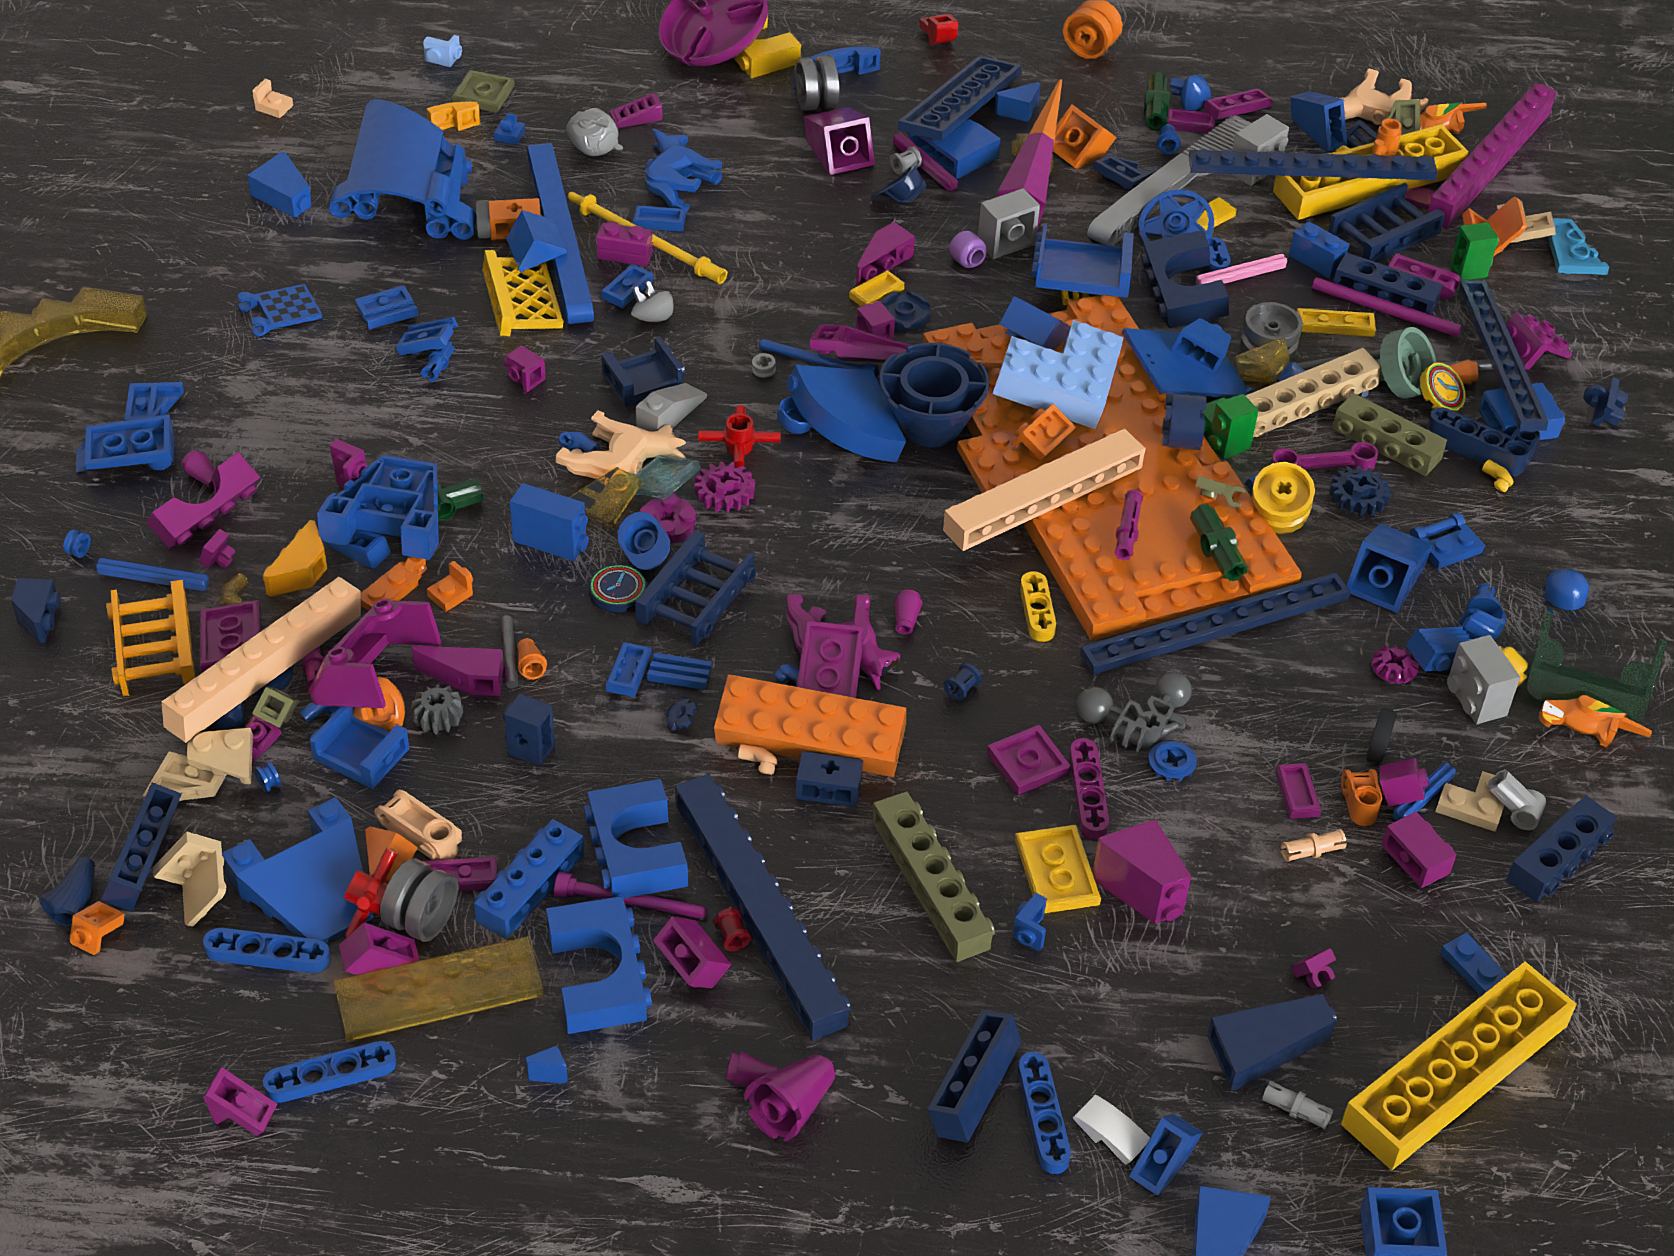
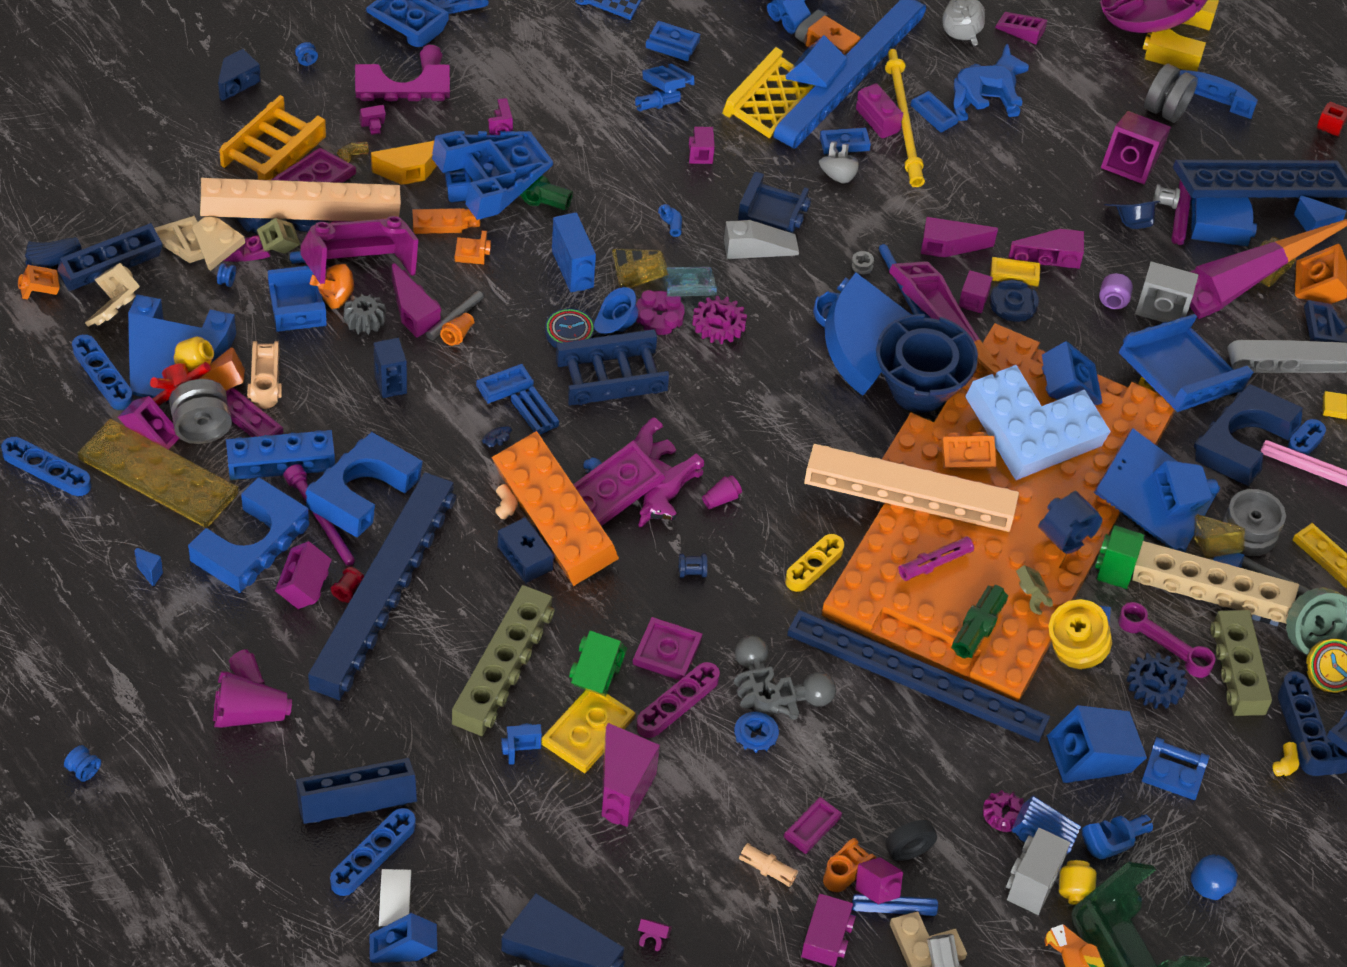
camera: 45 degrees right, 5 degrees up
blue axle [96,558,209,591] -> none
light nougat animal [556,410,686,485] -> none
red bar [698,405,781,468] -> none
blue wheel [1139,189,1214,242] -> none
none -> yellow head [174,336,214,372]
none -> green brick [569,631,627,697]
none -> magenta slope [921,217,998,258]

